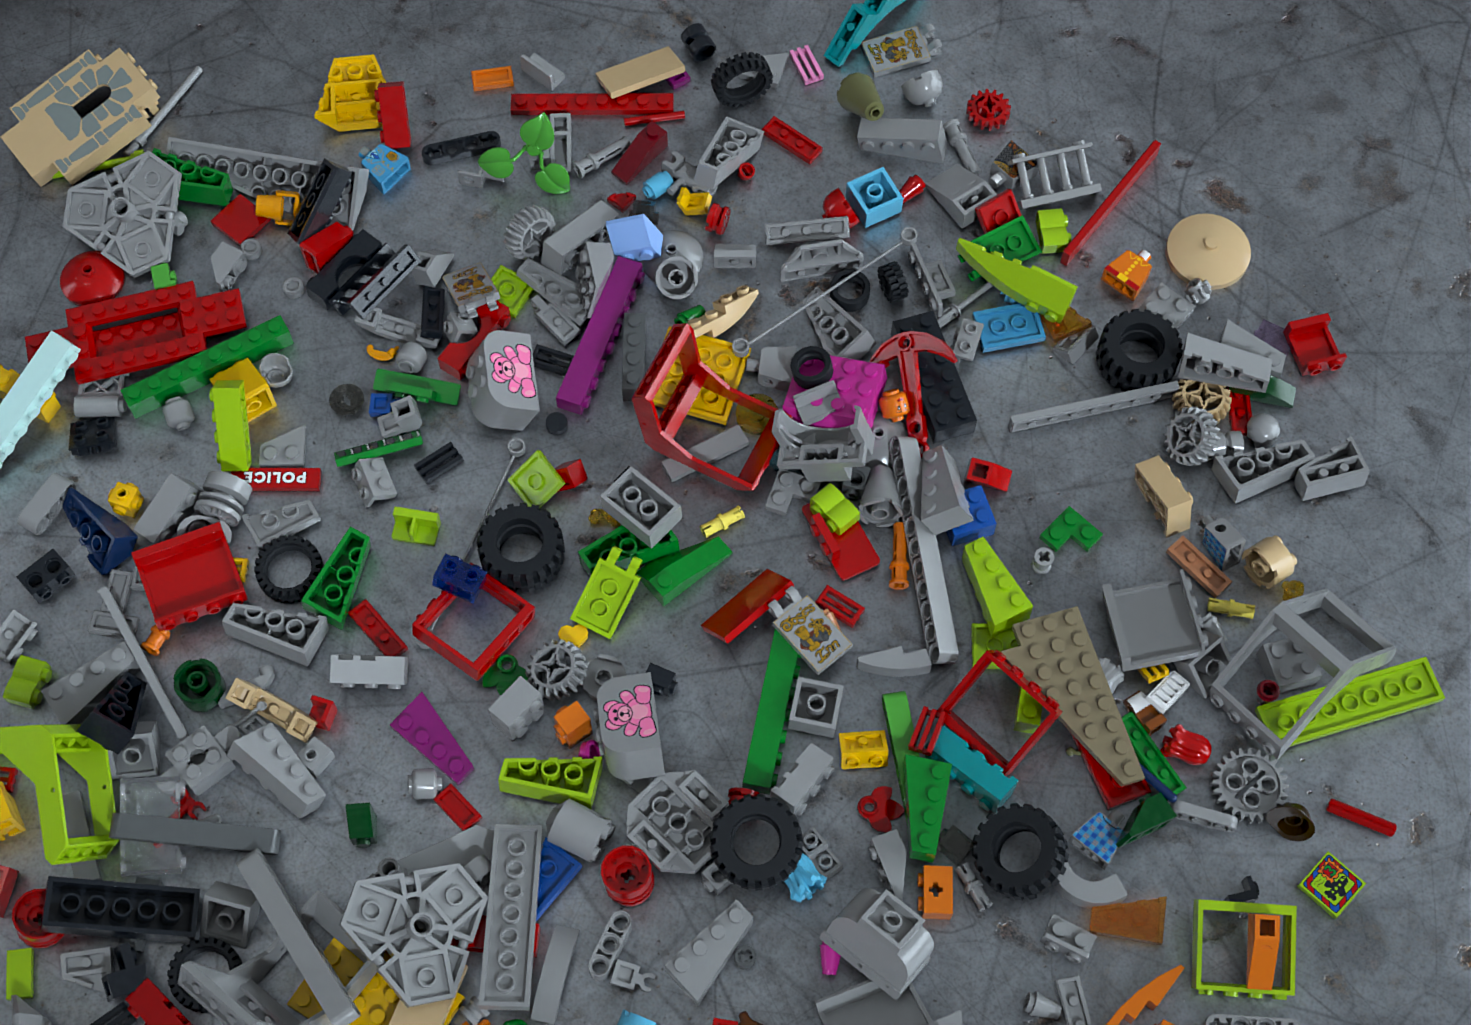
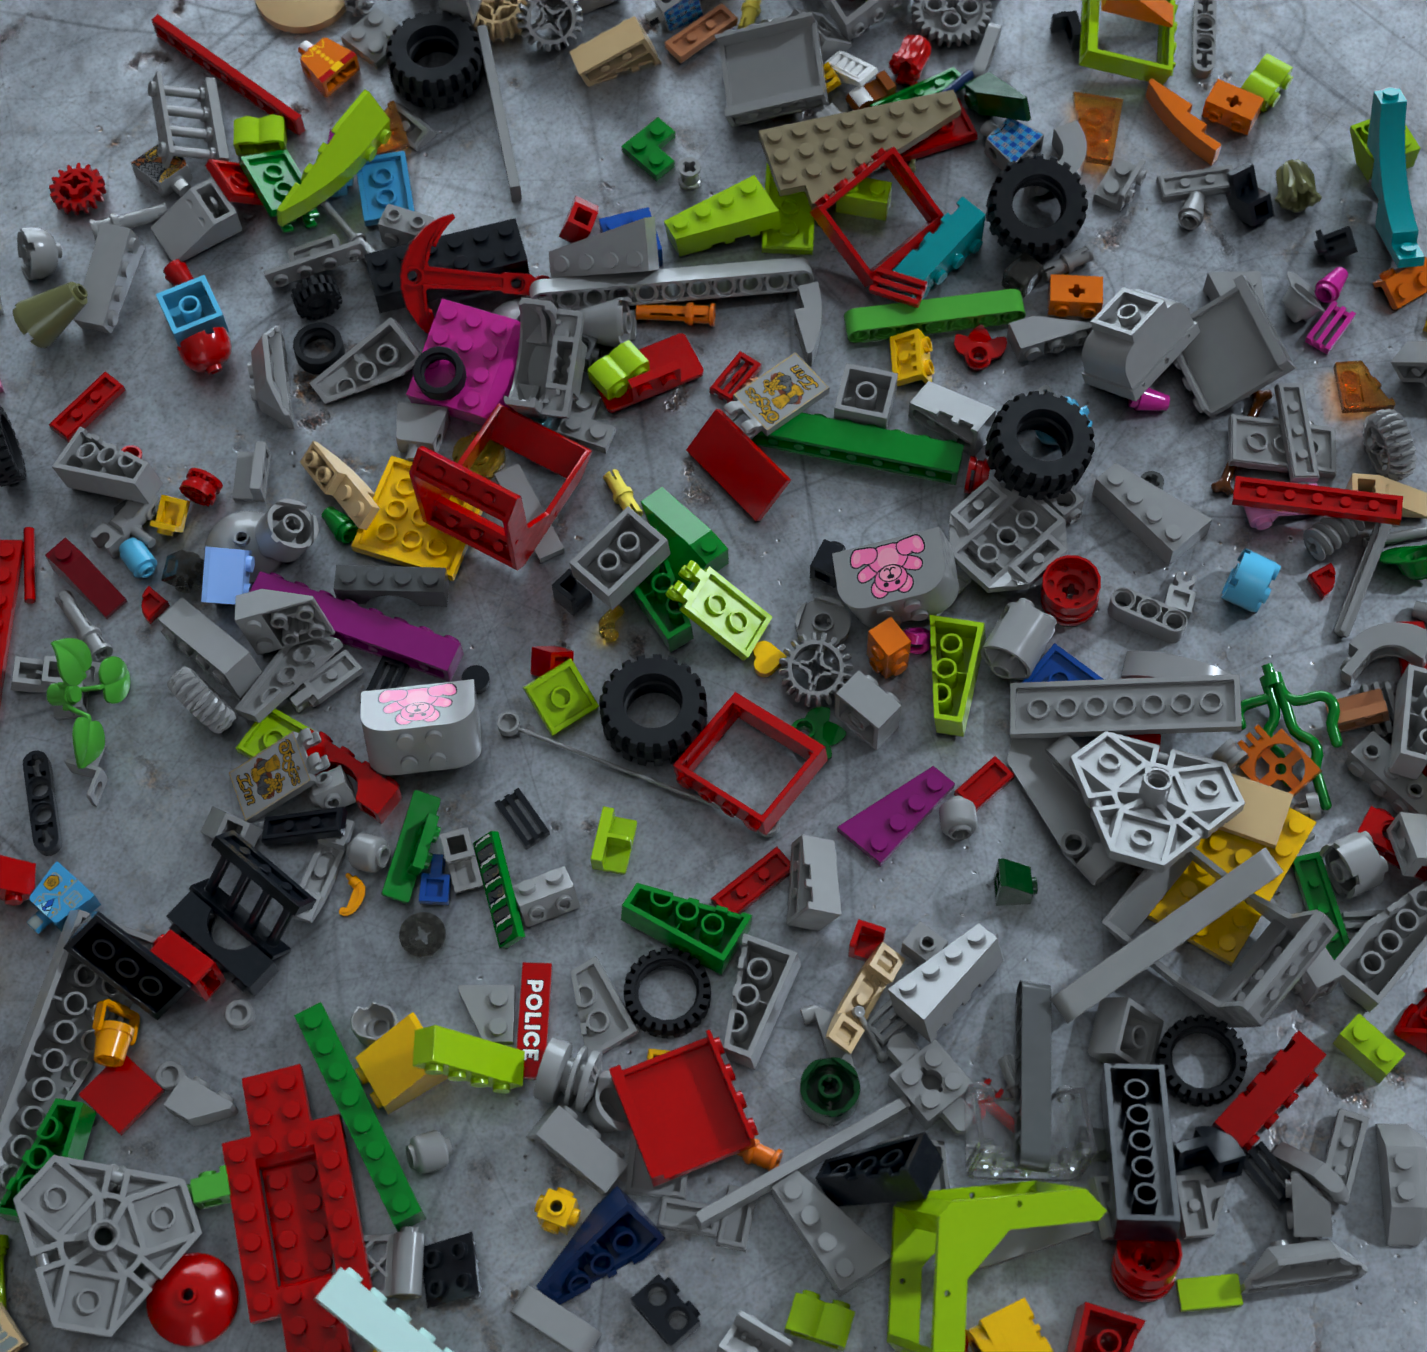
camera: 85 degrees left, 0 degrees up
clear blue brick [432,553,487,604] -> none
light grey piece [732,227,918,358] -> none
light grey tile [765,216,850,246] -> none
light grey panel [793,380,844,425] -> none
orange head [879,388,910,422] -> none
green wedge [903,754,952,863] -> none

